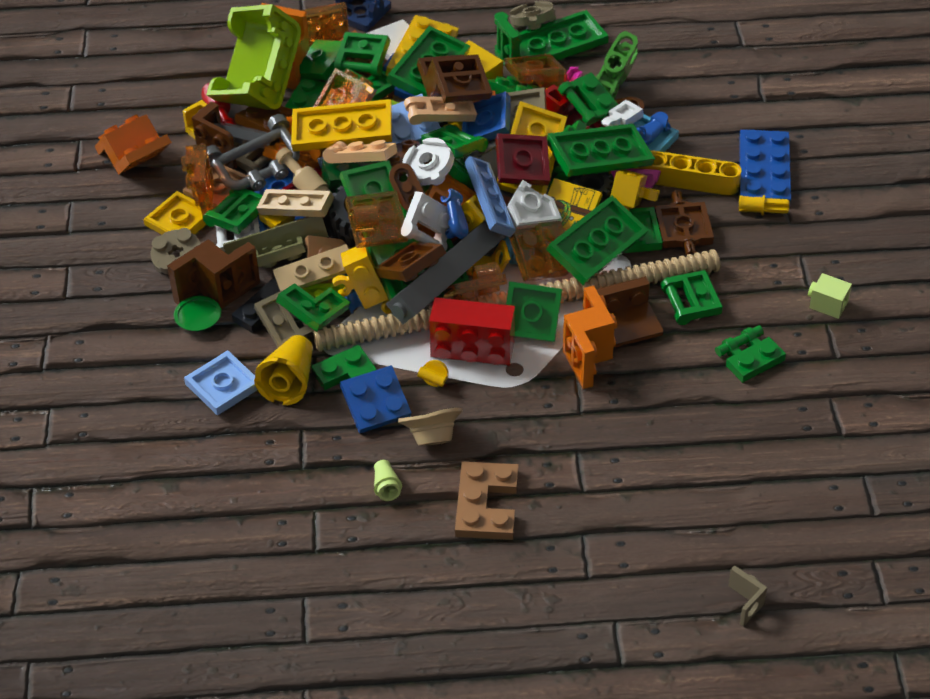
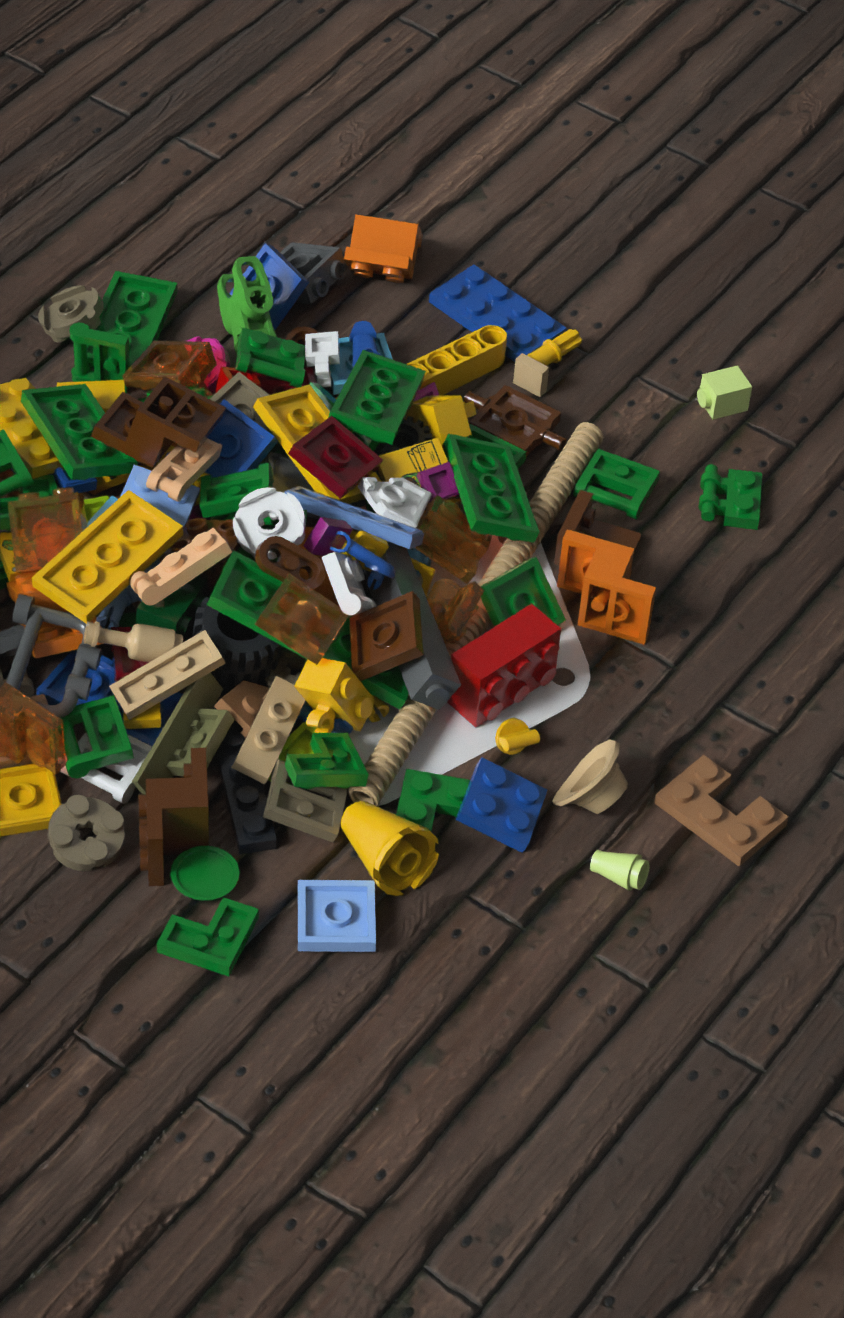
camera: 55 degrees left, 0 degrees up
none -> green plate [157,897,259,977]
none -> blue plate [229,243,309,330]
none -> dark grey plate [280,242,347,304]
none -> magenta tile [303,517,353,556]
none -> orange bracket [344,214,423,283]
none -> magenta tile [416,462,460,506]
none -> tan tile [513,353,549,397]

